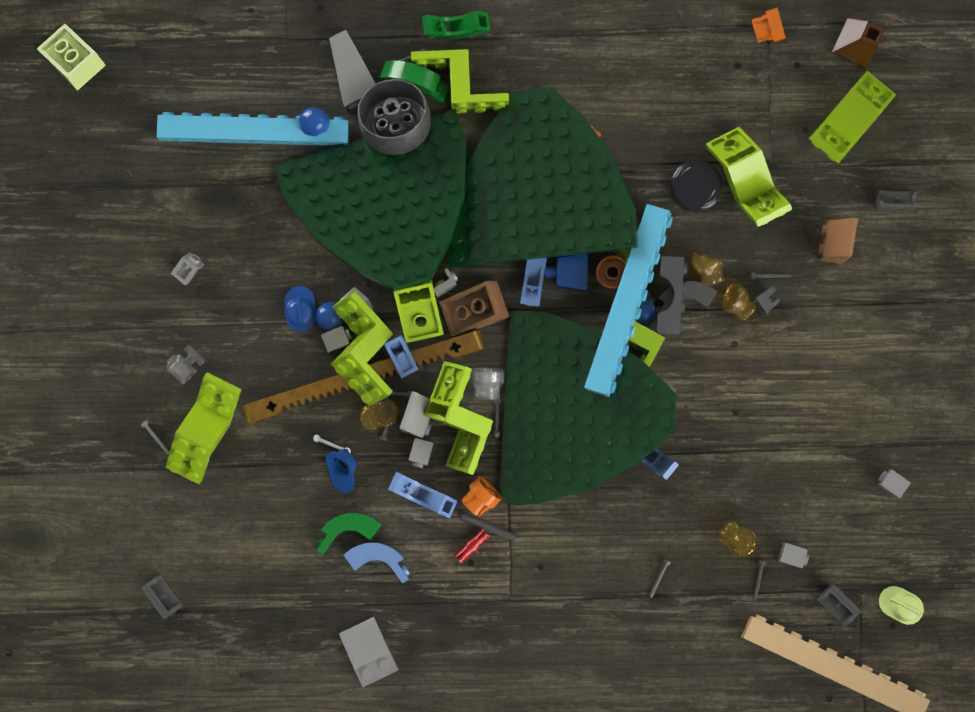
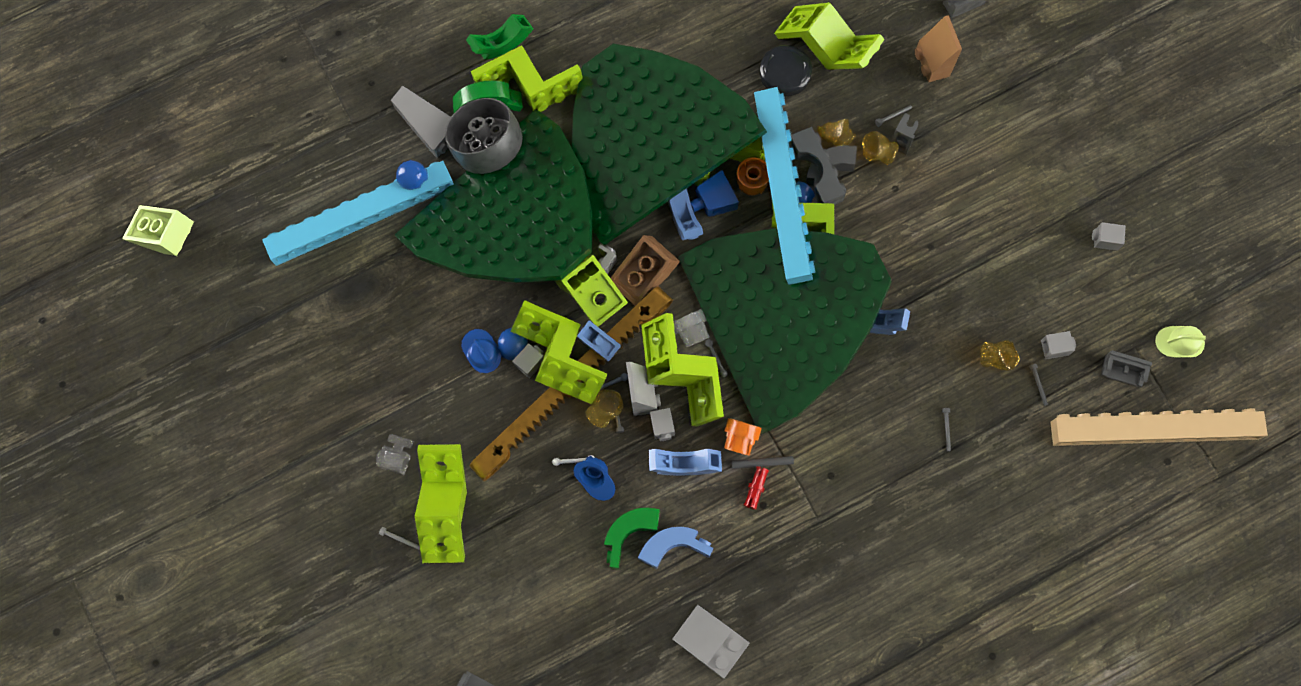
camera: 20 degrees left, 10 degrees down
light grey bracket [171,253,204,285] -> none

